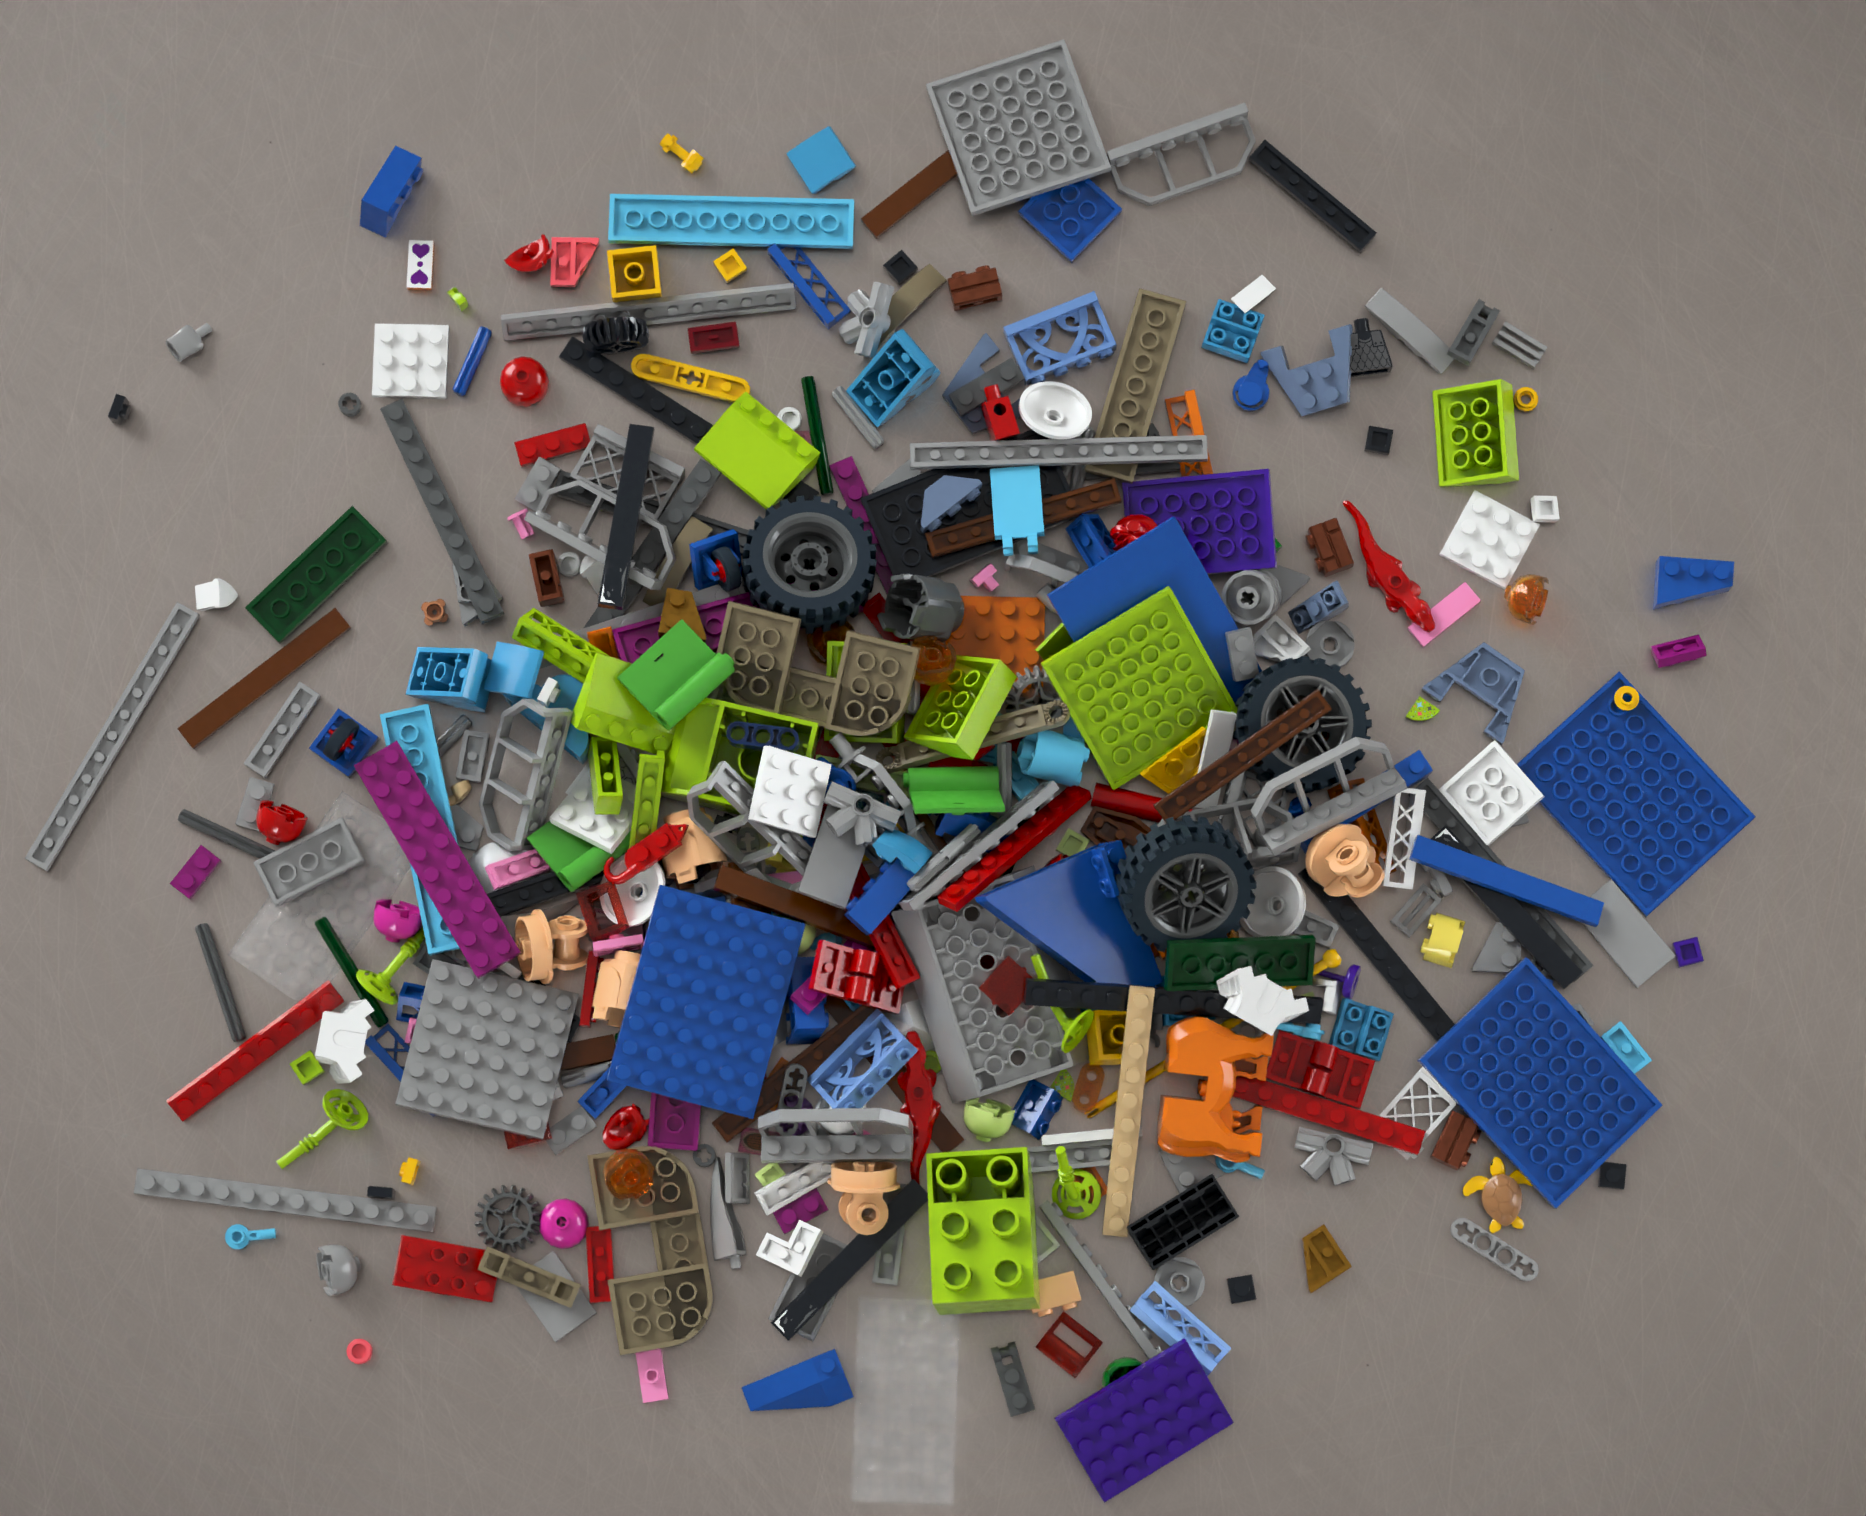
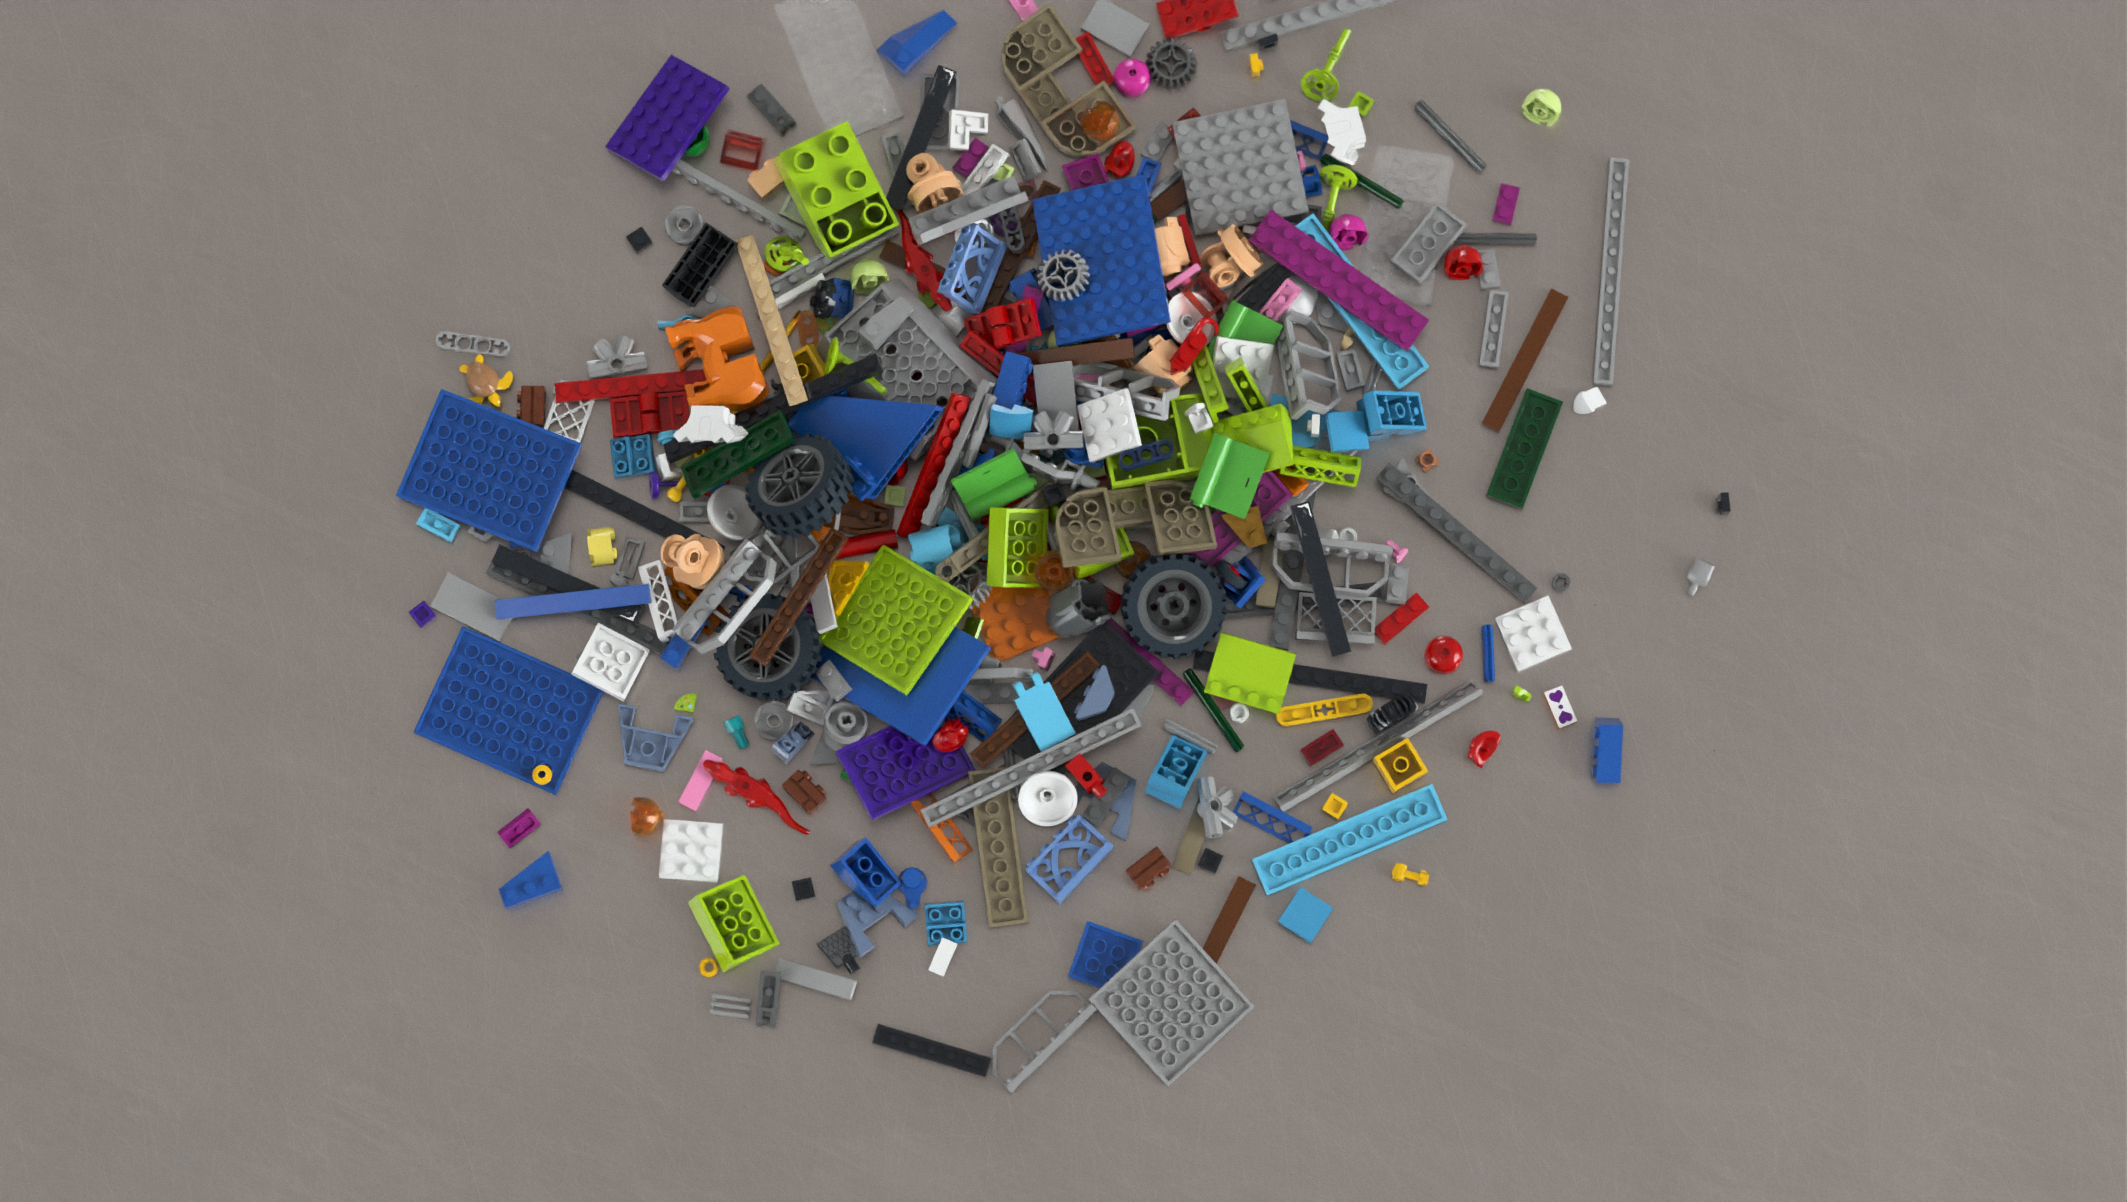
camera: 150 degrees right, 0 degrees up
red plate [167,980,345,1122] -> none
blue plate [309,708,379,778] -> none
dark tan slope [477,1246,581,1308] -> none
copper brick [529,549,565,607] -> none
coral wing [550,237,599,287] -> none
dark grey bush [693,1144,716,1167] -> none
clear red piece [979,955,1033,1016] -> none
light blue fence [1129,1281,1231,1376] -> none
pearl gold wing [1302,1224,1352,1293] -> none
white plate [1530,495,1560,523] -> none
black plate [1598,1162,1627,1190] -> none
none -> teal piece [724,715,749,749]
none -> black plate [810,280,836,319]
none -> blue slope [830,837,902,907]
none -> light grey slope [858,296,915,351]
none -> light grey gear [1037,249,1090,302]
none -> black tile [1041,483,1067,508]
none -> white tile [1184,403,1213,434]
none -> light grey tile [1271,520,1290,538]
none -> yellowish green cylinder [1522,89,1561,126]

